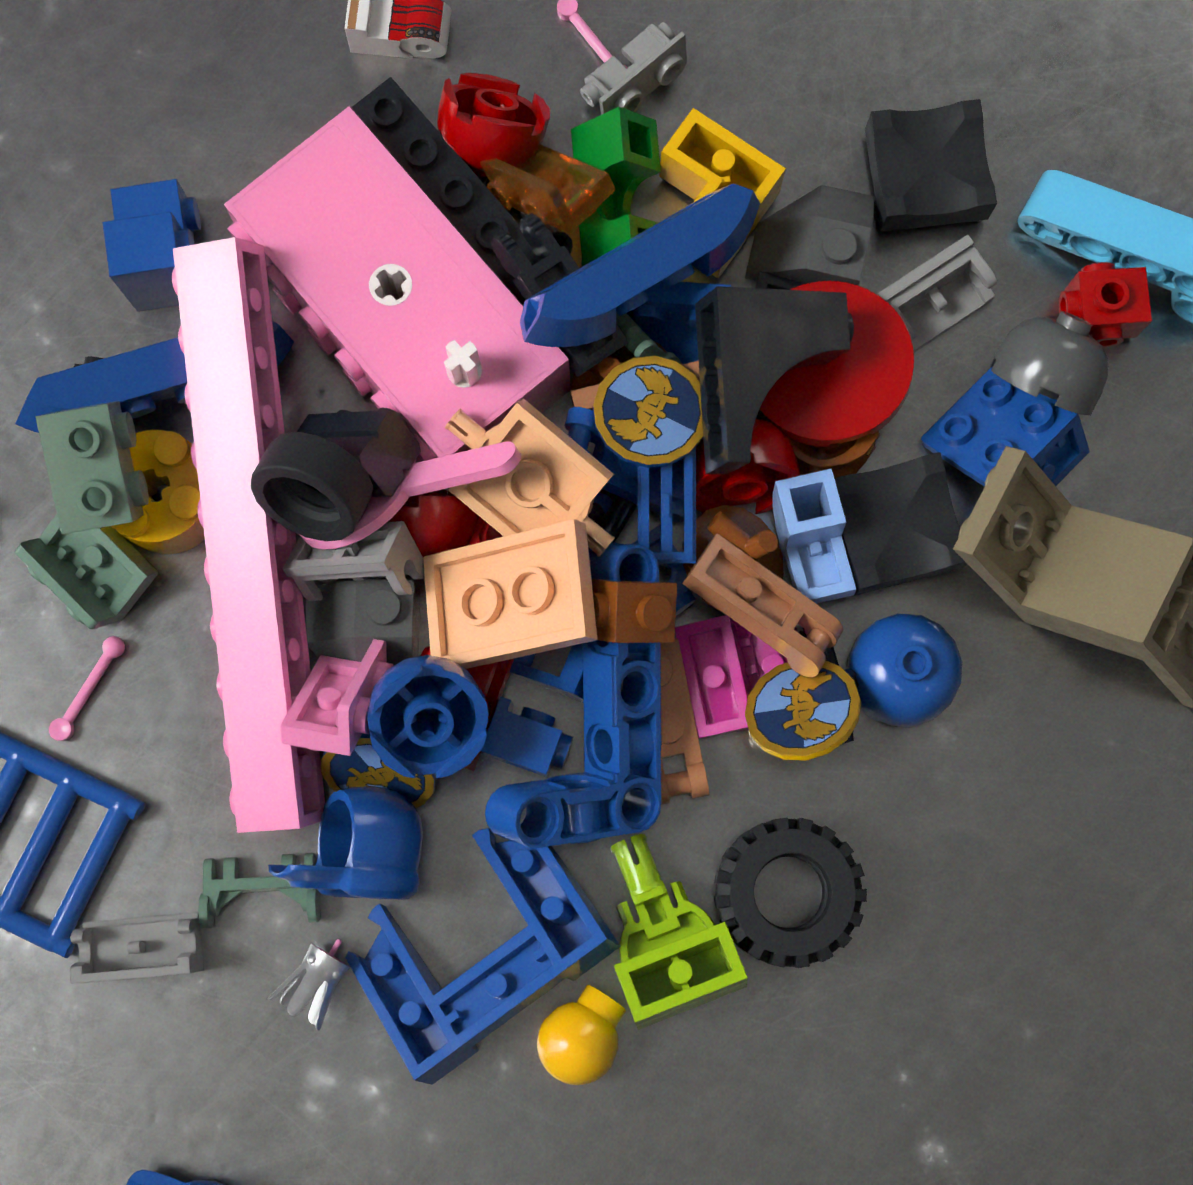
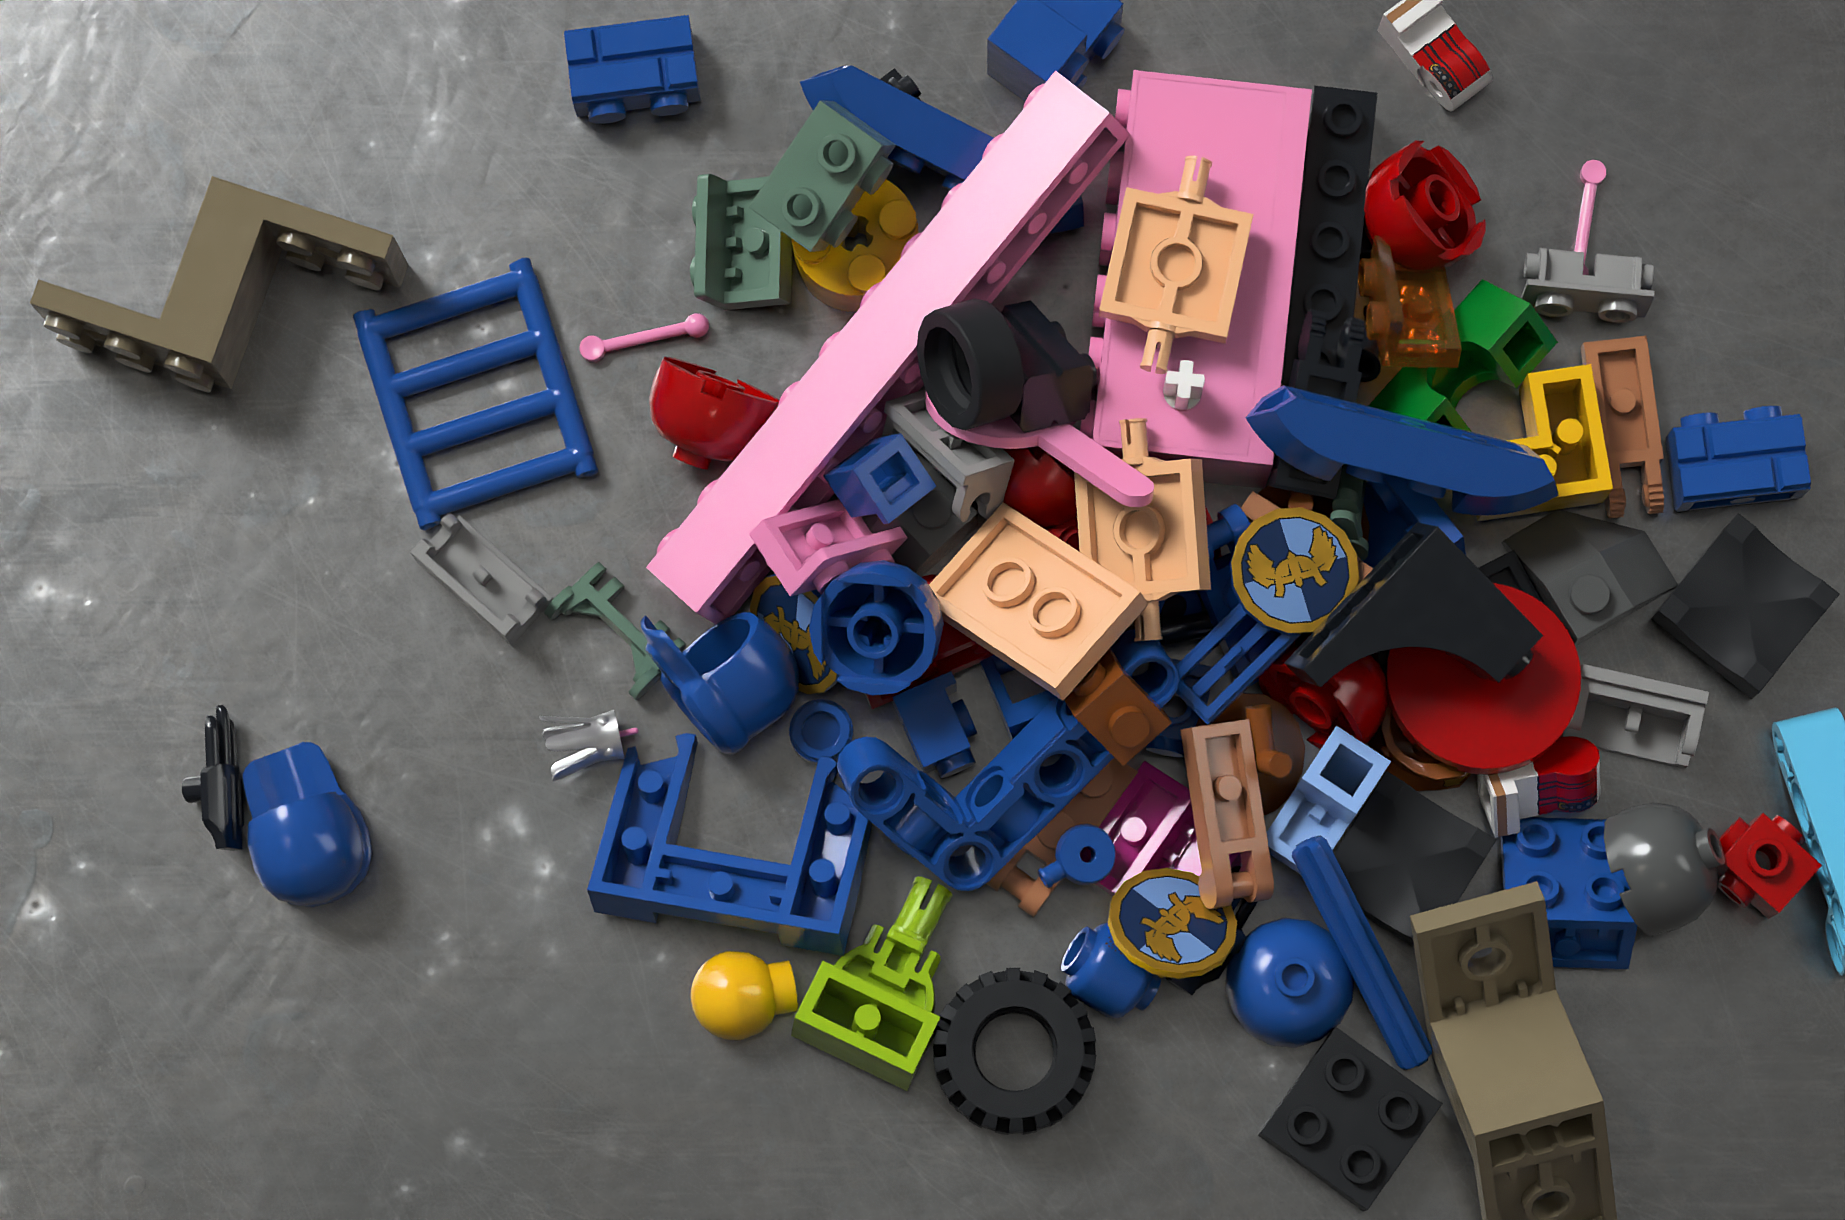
camera: 50 degrees right, 0 degrees up
none -> red cylinder [649,357,779,470]
none -> blue tile [789,699,854,765]
none -> blue brick [824,433,937,524]
none -> blue piece [1038,824,1116,888]
none -> blue head [1061,923,1161,1019]
none -> light nougat plate [1098,156,1254,374]
none -> black brick [1258,1027,1443,1212]
none -> blue axle [1292,835,1432,1070]
none -> leg [1477,736,1601,838]
none -> nougat hinge [1580,336,1664,519]
none -> blue brick [1665,406,1811,512]

